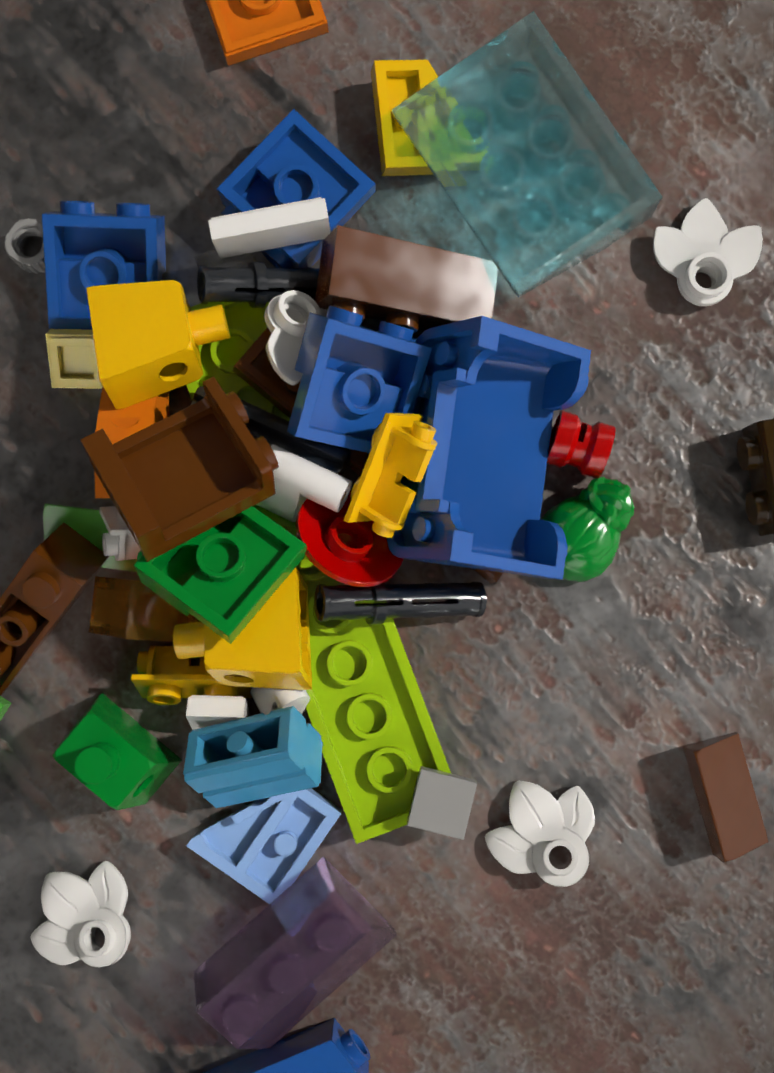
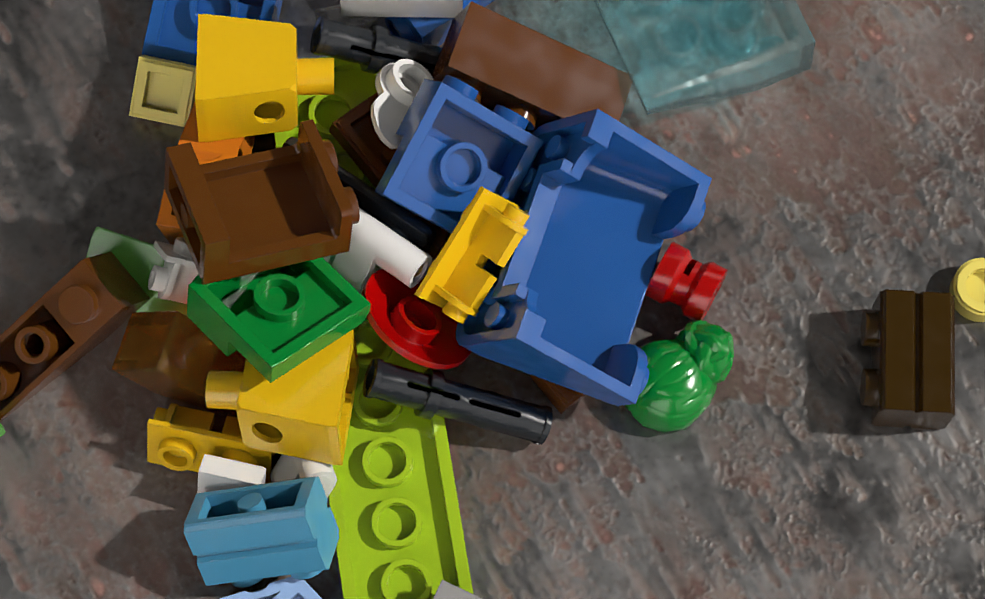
camera: 10 degrees right, 15 degrees down
green torso [52,693,182,810] -> none
white plate [653,198,763,306] -> none

